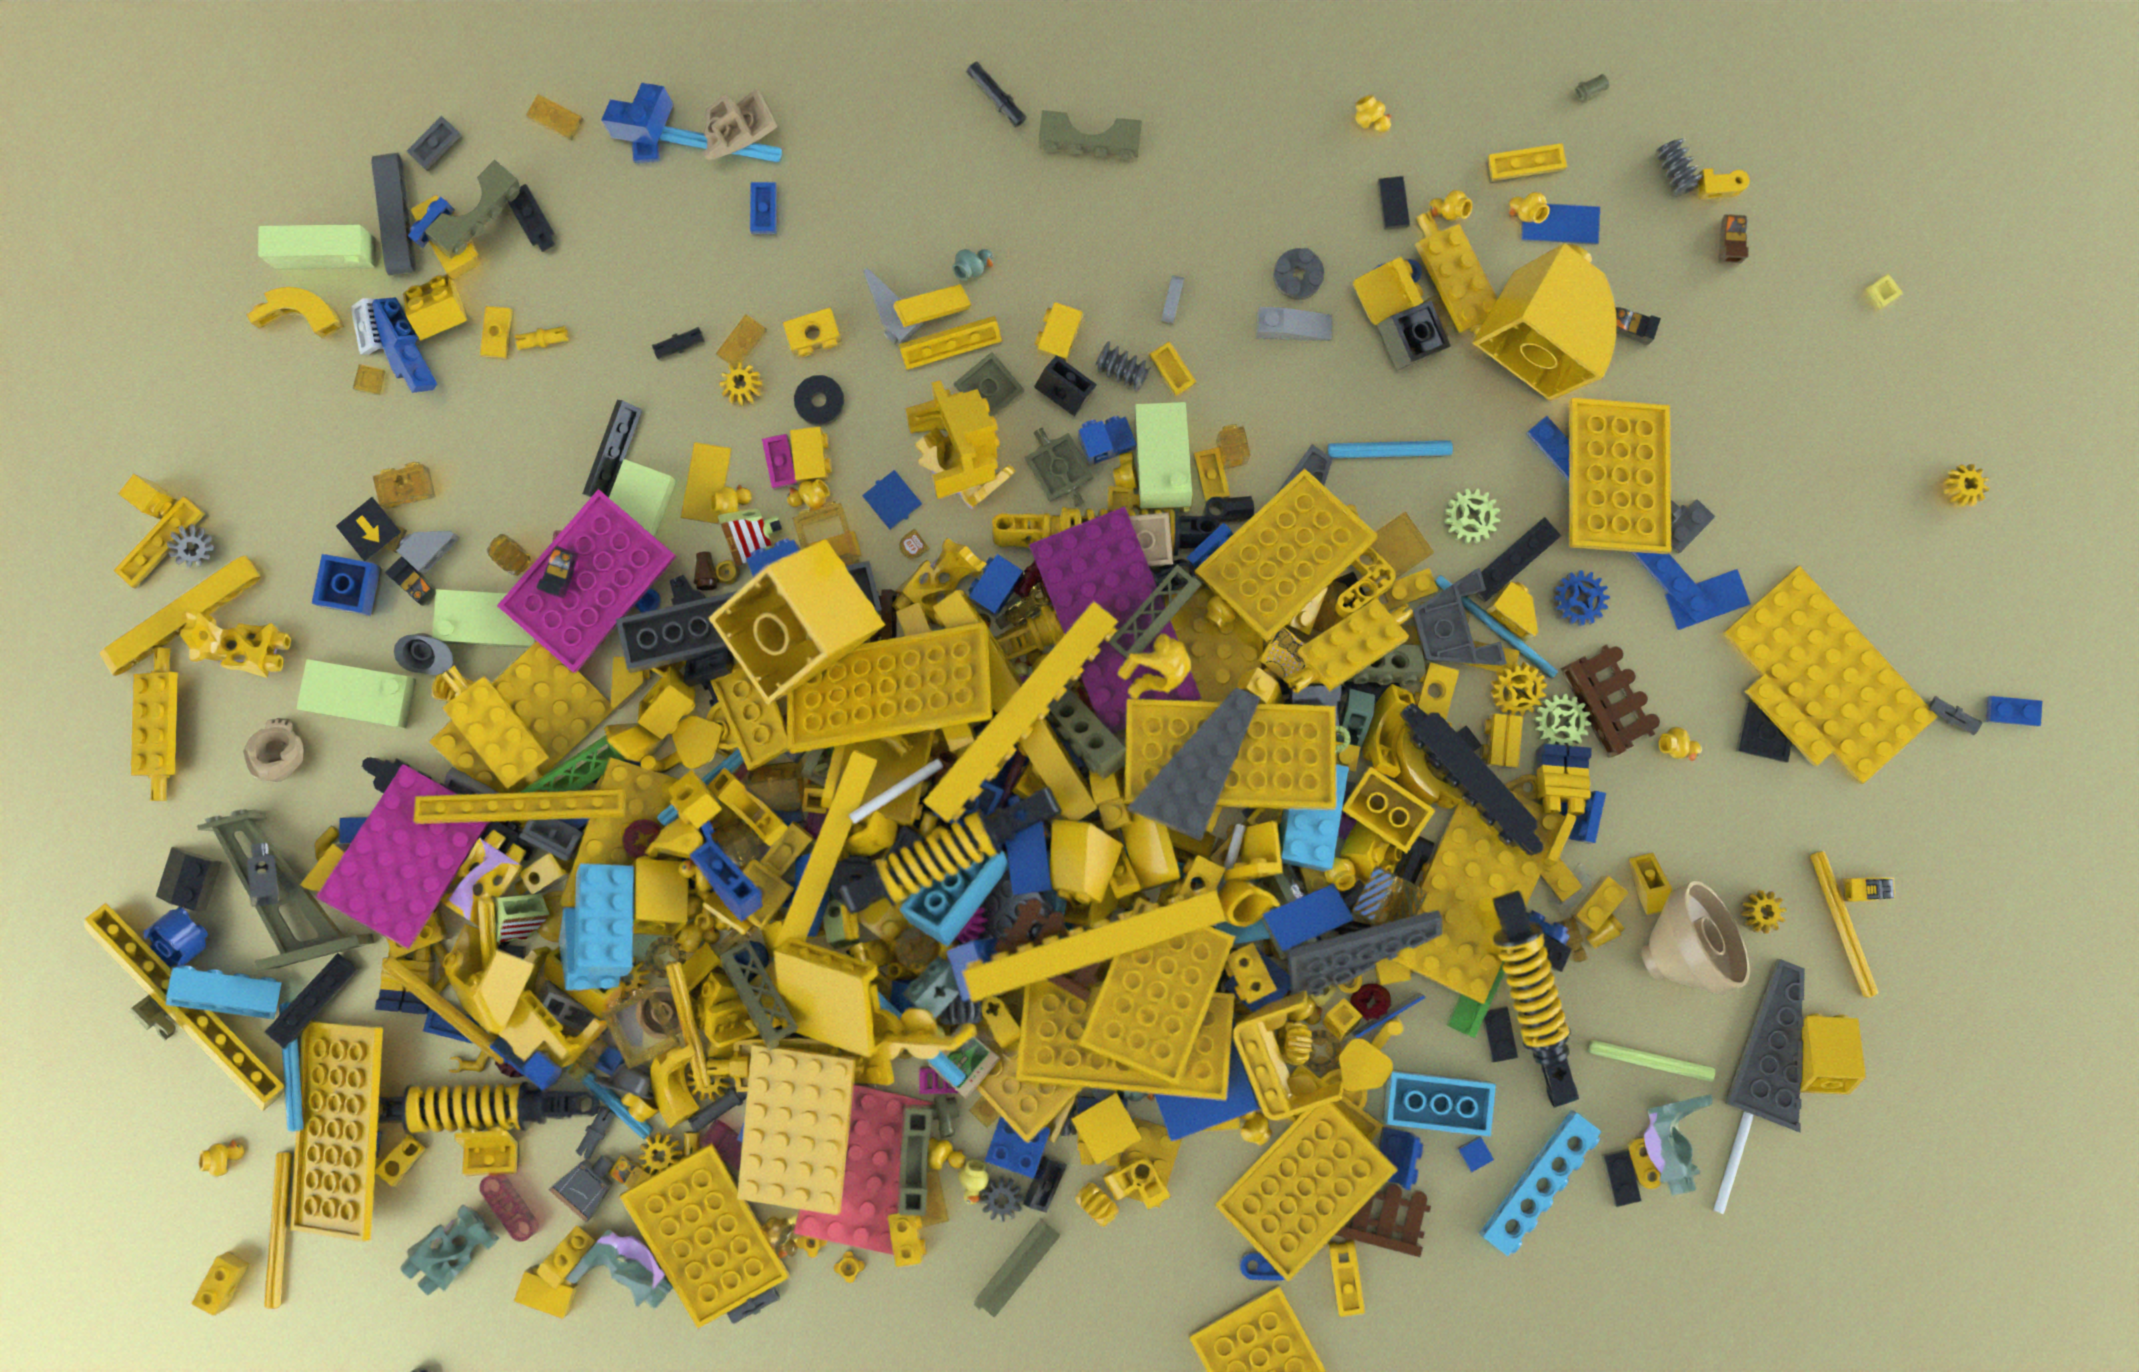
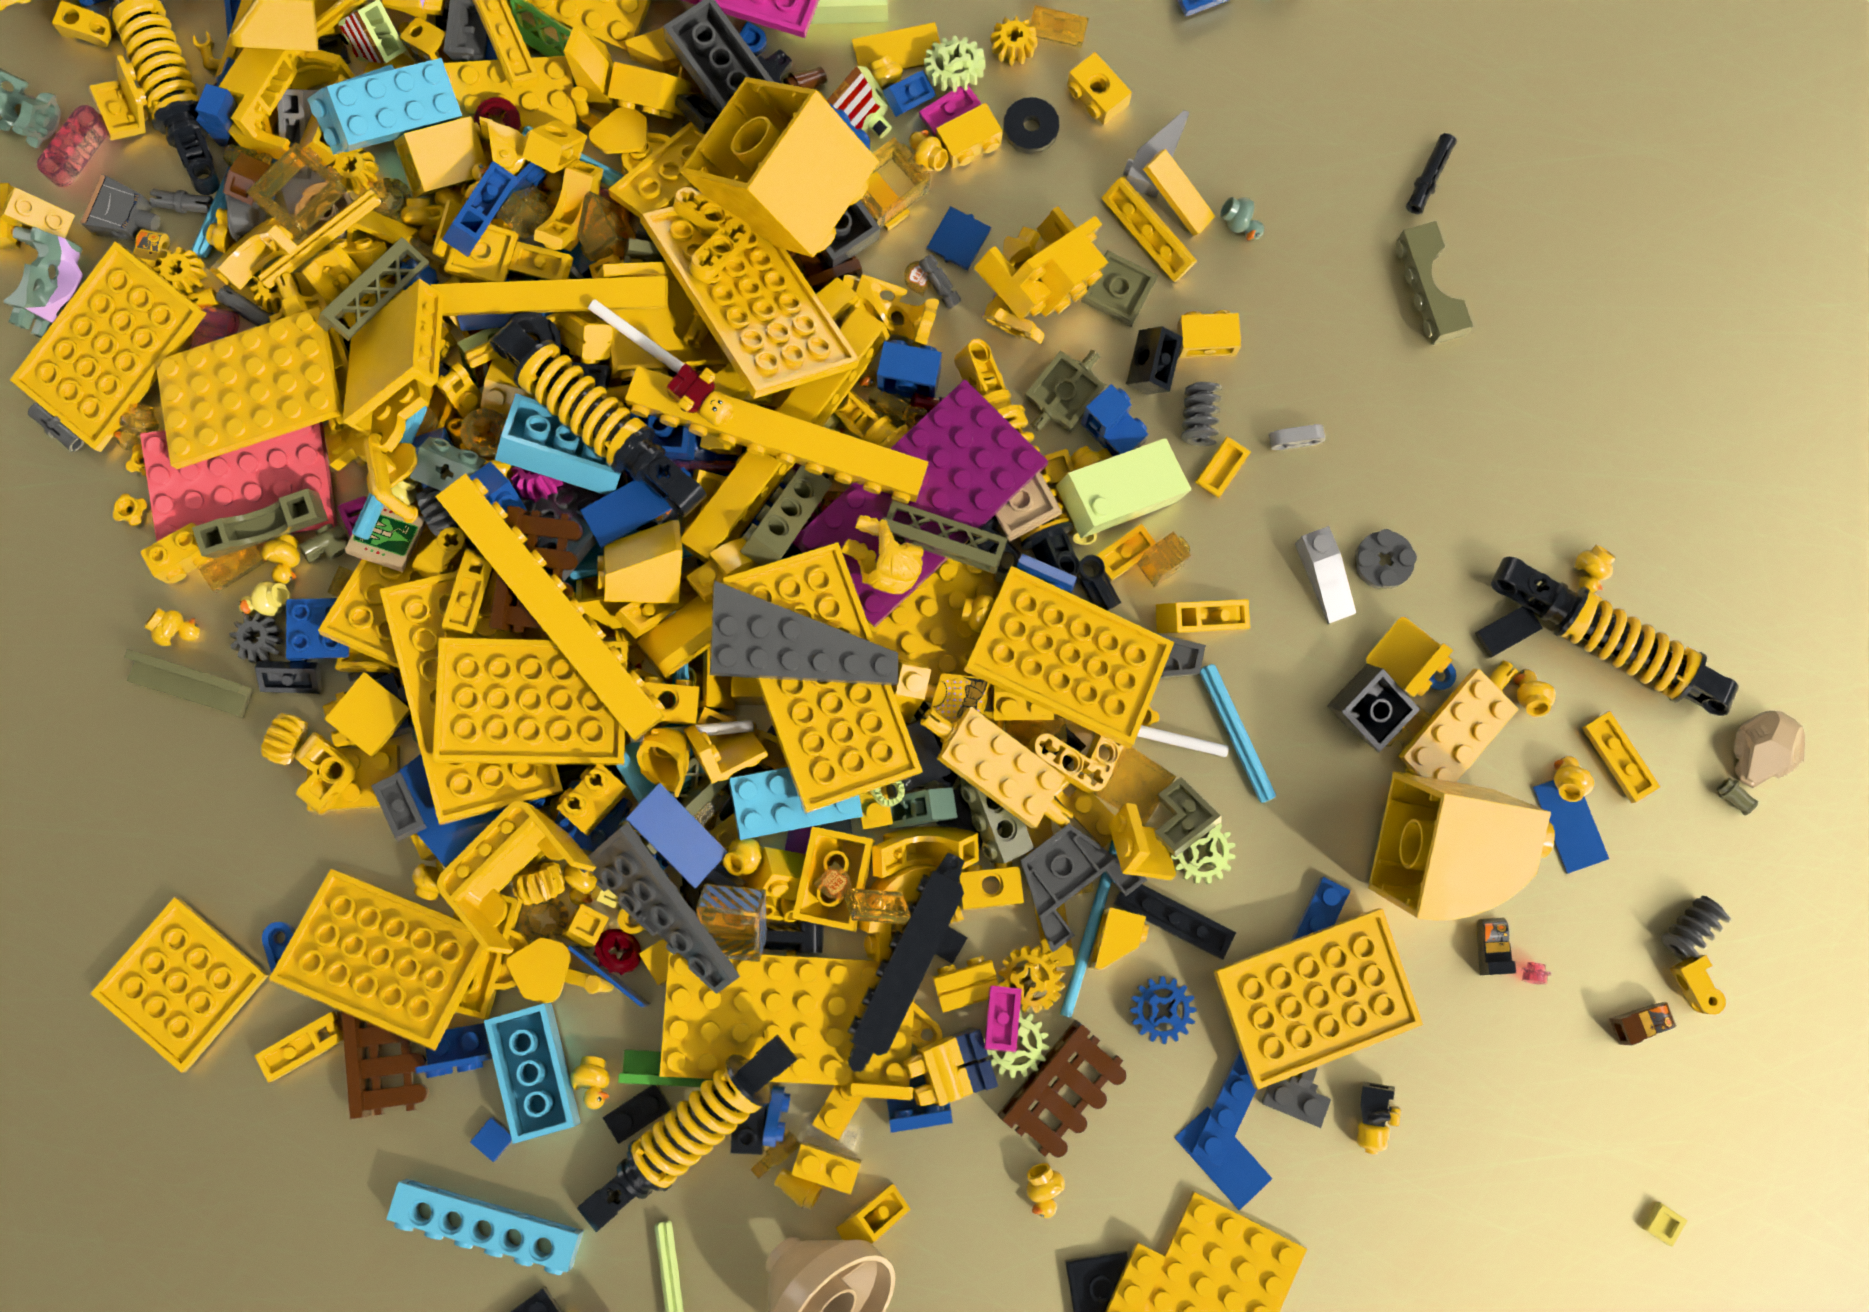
camera: 65 degrees right, 5 degrees down
none -> yellow animal [144,608,200,646]
none -> reddish brown brick [223,152,270,205]
none -> dark grey plate [371,772,427,842]
none -> yellow plate [441,548,494,637]
none -> yellow animal [570,1056,610,1109]
none -> piece [666,363,734,426]
none -> yellow beam [673,187,751,281]
none -> clear yellow tile [814,861,852,900]
none -> clear yellow plate [843,888,911,924]
none -> blue plate [882,70,936,117]
none -> dark grey axle [919,254,961,309]
none -> yellowish green gear [924,36,985,92]
none -> dark pink plate [984,985,1022,1053]
none -> yellow bracket [1109,803,1176,880]
none -> white piece [1137,725,1229,757]
none -> yellow slope [1155,599,1250,633]
none -> olive plate [1155,777,1222,857]
none -> piece [1357,1081,1401,1154]
none -> piece [1491,556,1739,716]
none -> clear pink plate [1520,962,1552,985]
none -> tan helmet [1734,710,1805,788]

